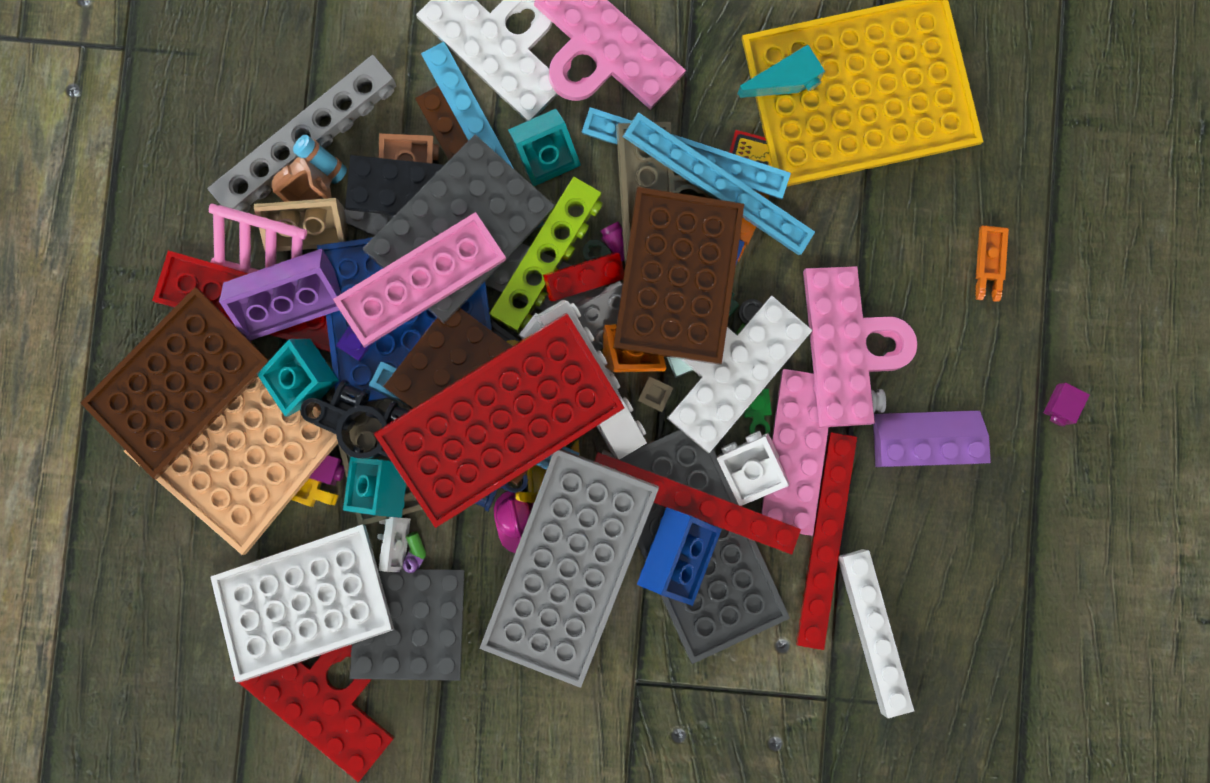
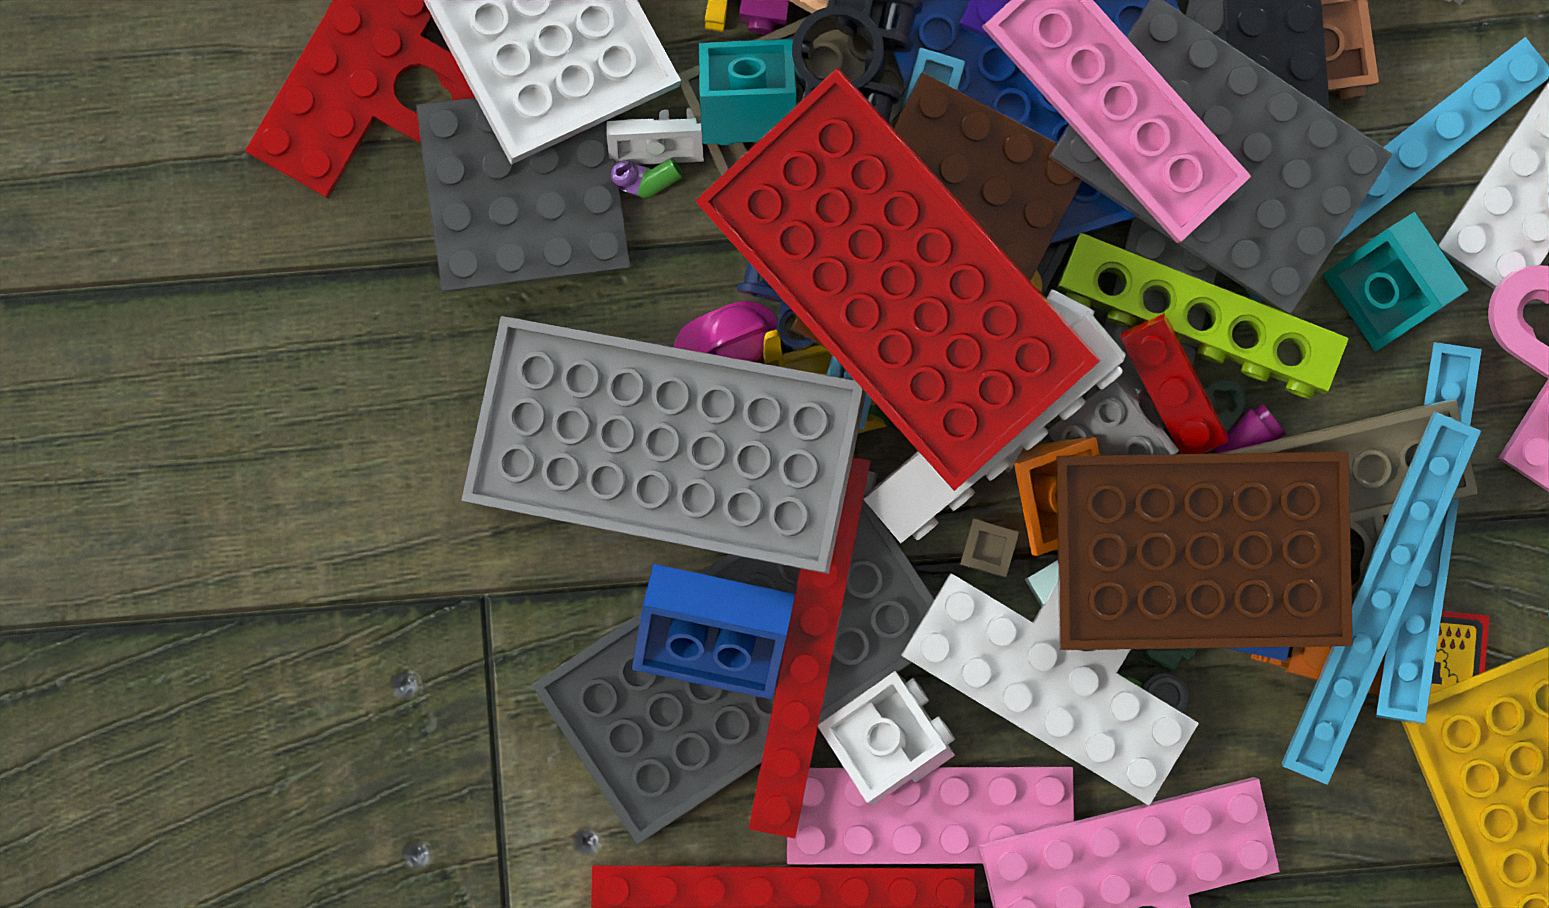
camera: 90 degrees right, 0 degrees up
reddish brown plate [415,86,468,160] -> none
green plate [744,388,772,435] -> none

